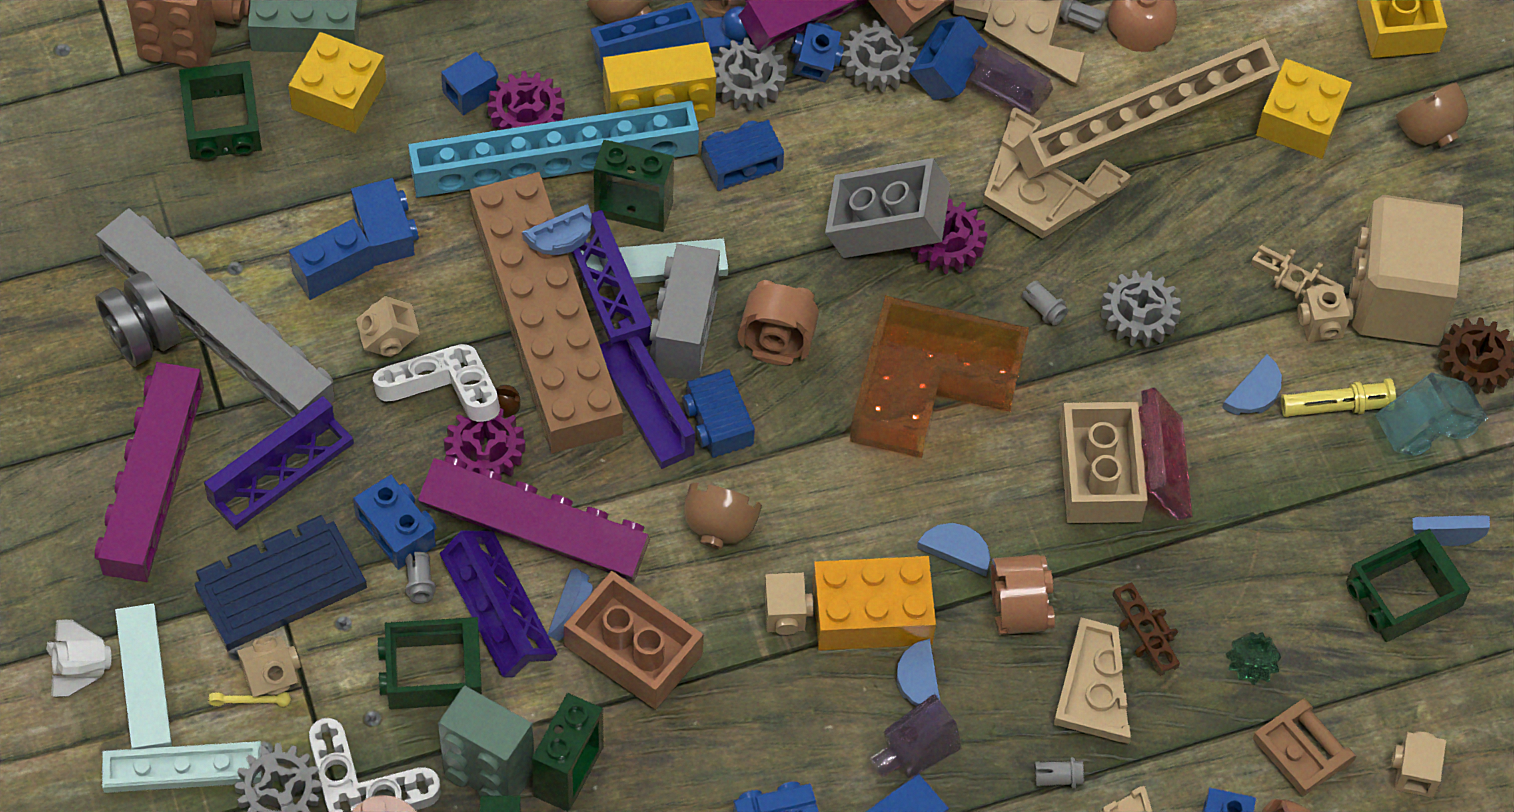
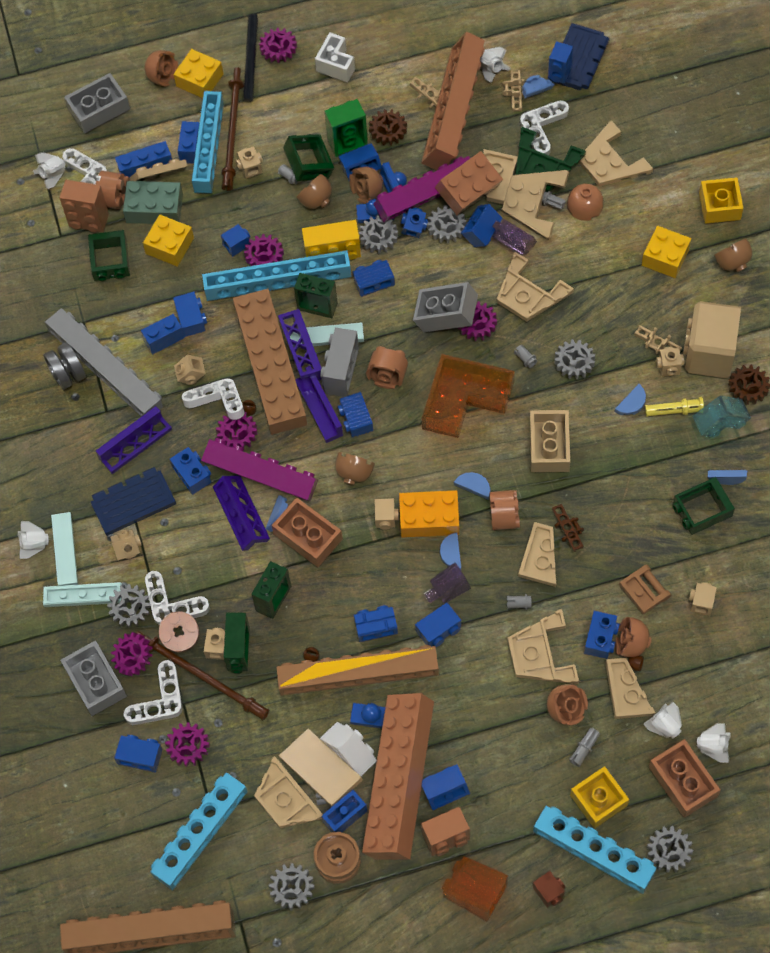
camera: 10 degrees right, 5 degrees up
magenta brick [95,362,204,582] -> none
light yellow hinge [209,692,291,707] -> none
dark green window [378,617,482,709] -> none
light grey pin [405,552,436,603] -> none
sand green brick [438,685,534,796] -> none
medium blue tile [522,204,592,255] -> none
blue brick [590,2,704,76] -> none
tan brick [1014,38,1280,179] -> none
clear pink plate [1138,387,1193,520] -> none
clear green piece [1226,632,1281,685] -> none

